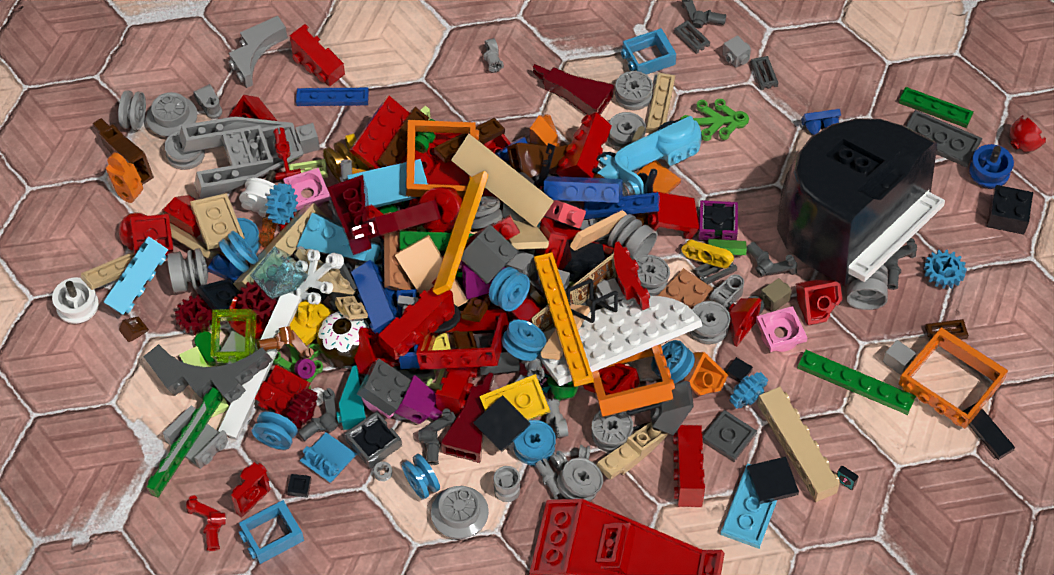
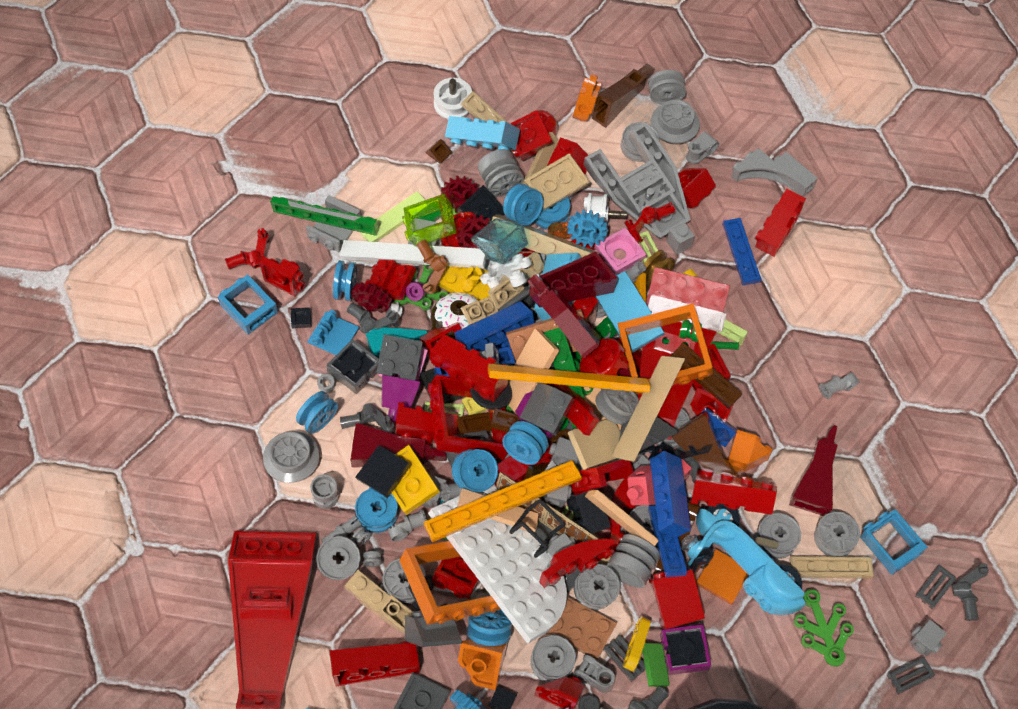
camera: 75 degrees right, 5 degrees up
dark grey arch [143,344,273,403] -> none

